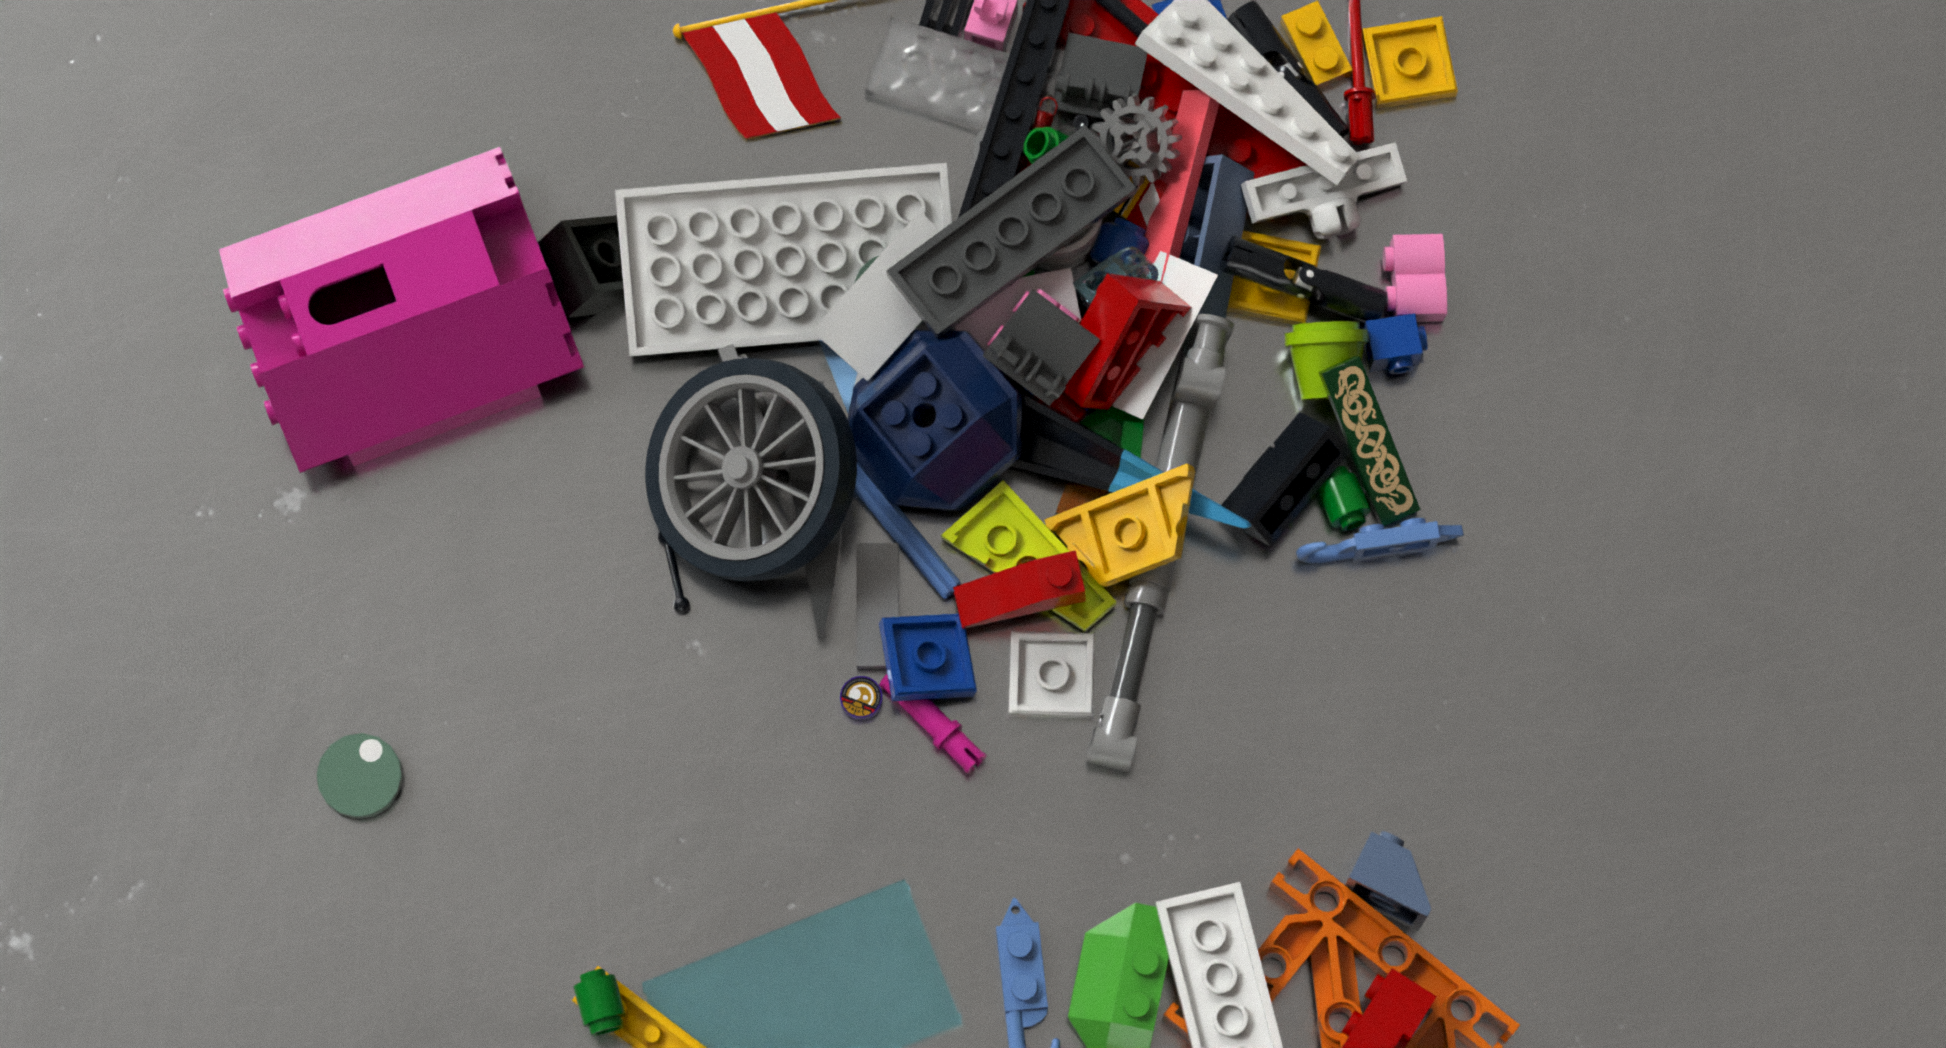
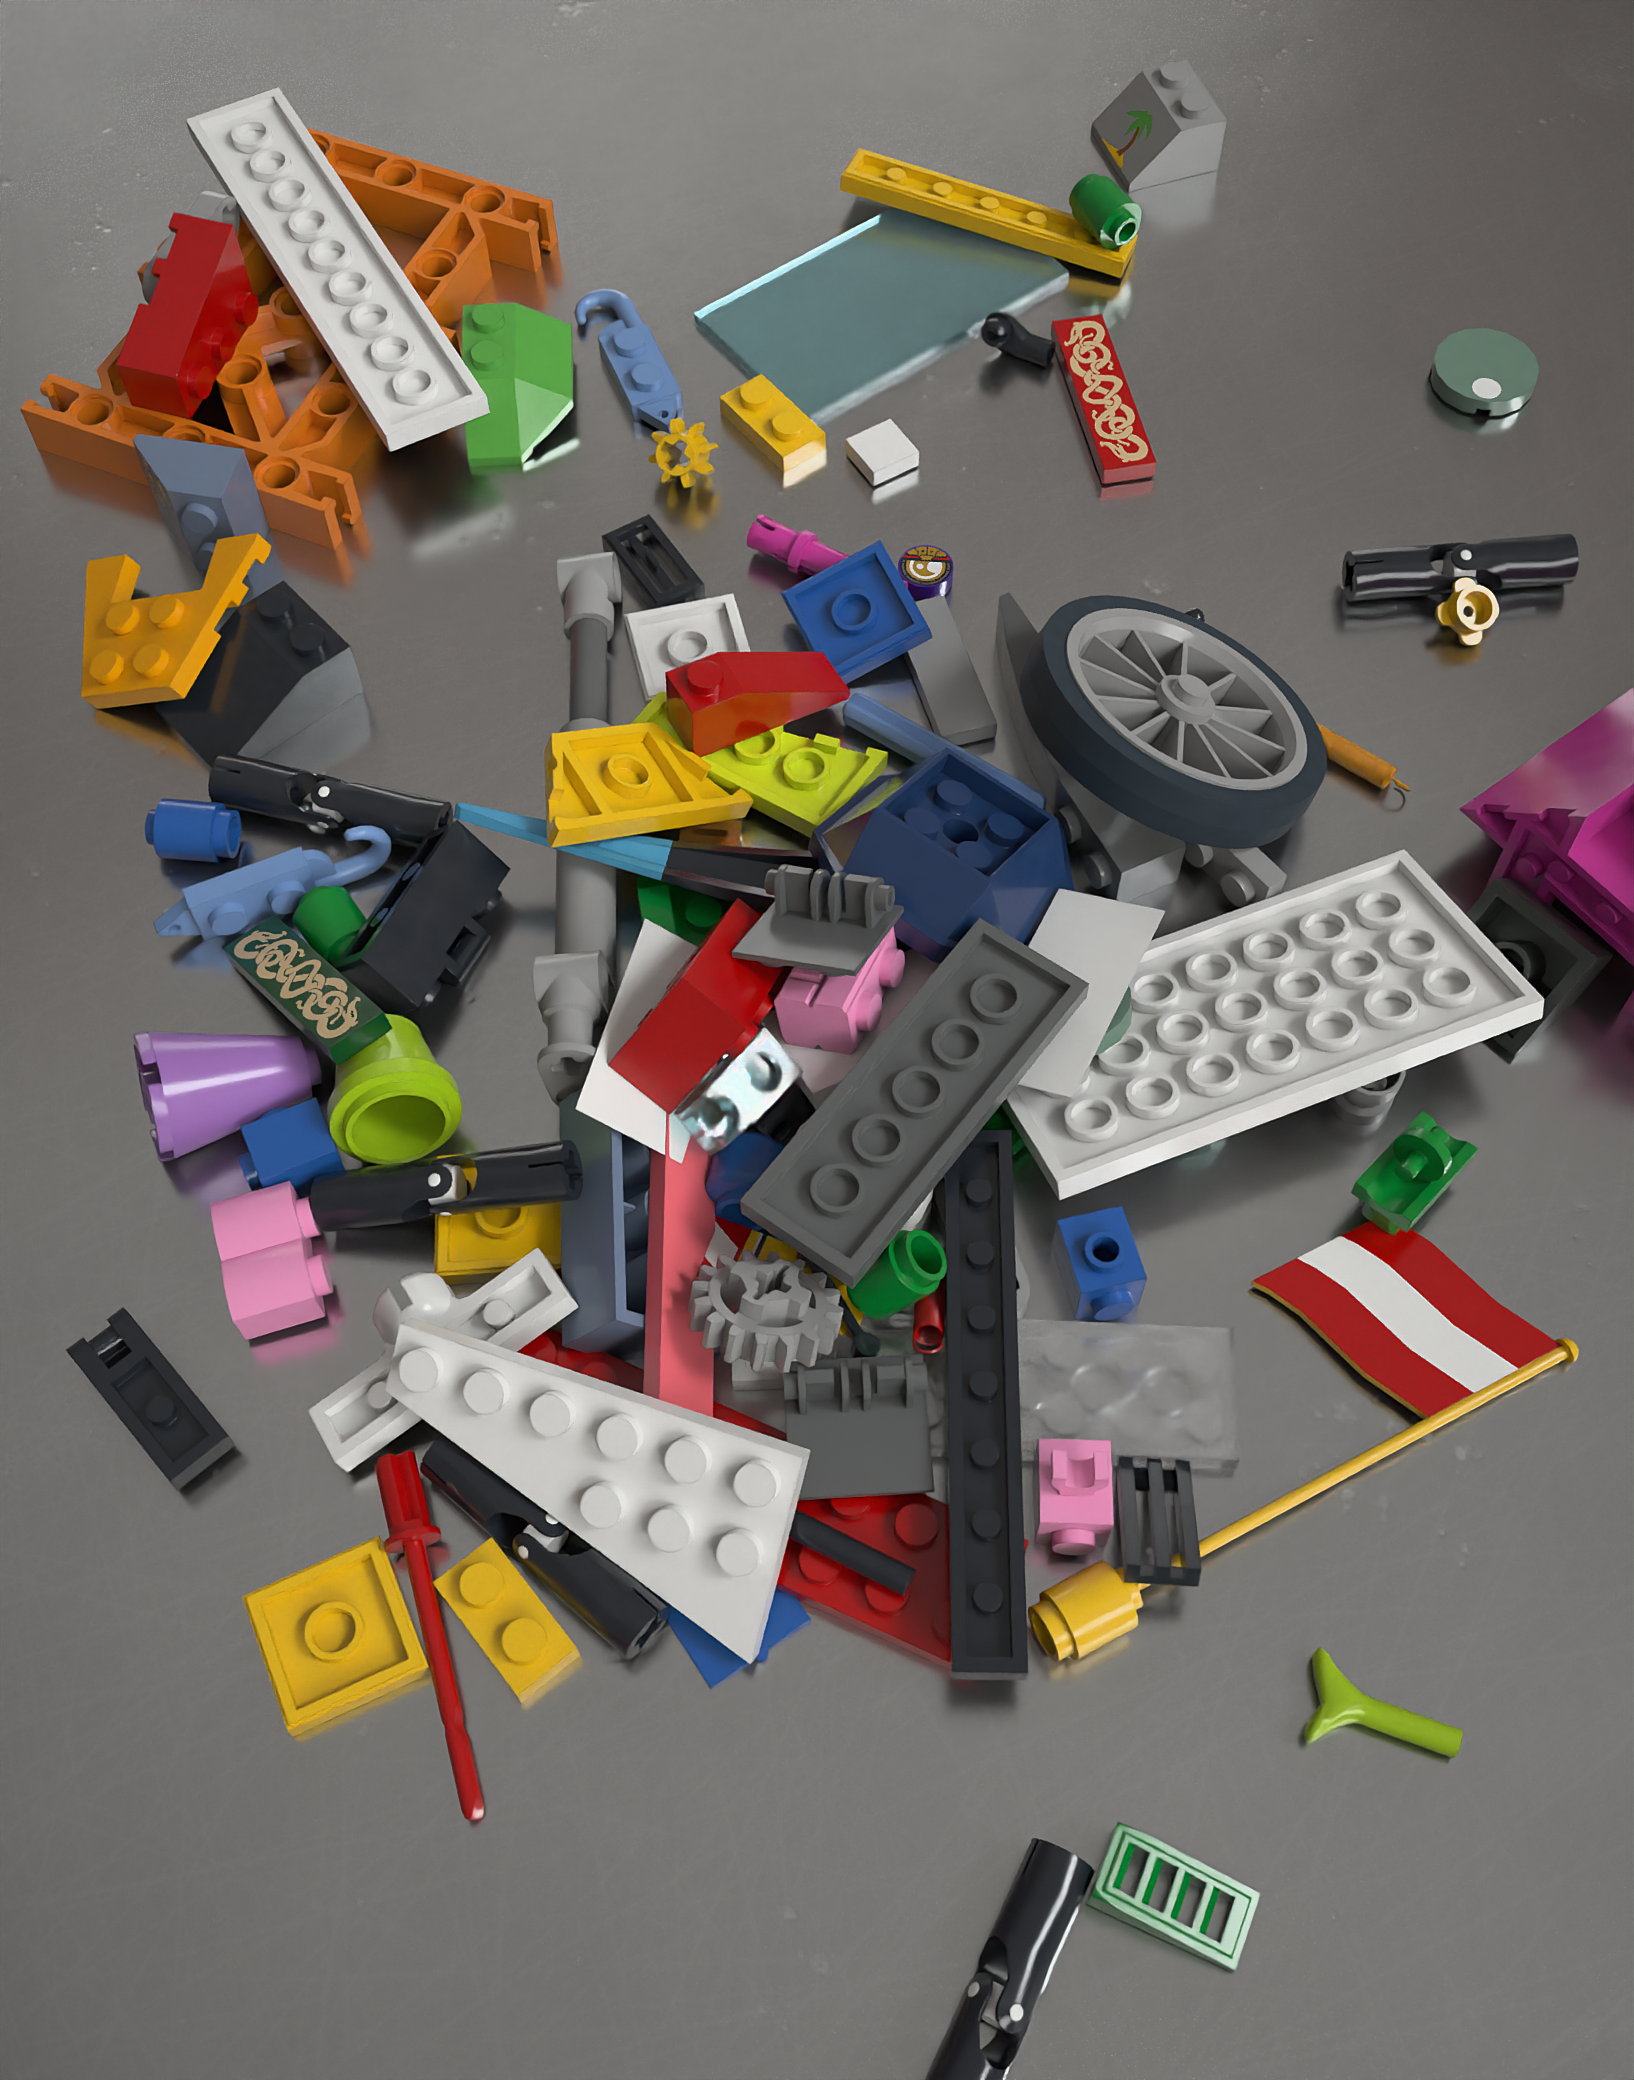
camera: 165 degrees right, 15 degrees down
none -> black plate [66,1307,235,1491]
none -> light orange wing [81,533,272,709]
none -> medium lavender cone [133,1031,322,1163]
none -> blue brick [145,798,241,863]
none -> black slope [154,580,364,771]
none -> black piece [208,752,453,849]
none -> black tile [602,514,705,610]
none -> yellow gear [647,417,718,488]
none -> yellow plate [720,373,826,473]
none -> white tile [845,419,919,486]
none -> black arm [981,311,1056,367]
none -> red tile [1050,314,1157,484]
none -> blue brick [1051,1205,1147,1321]
none -> light orange piece [1315,721,1410,791]
none -> black piece [1342,534,1579,602]
none -> green hips [1351,1111,1478,1235]
none -> yellow plate [1435,578,1499,646]

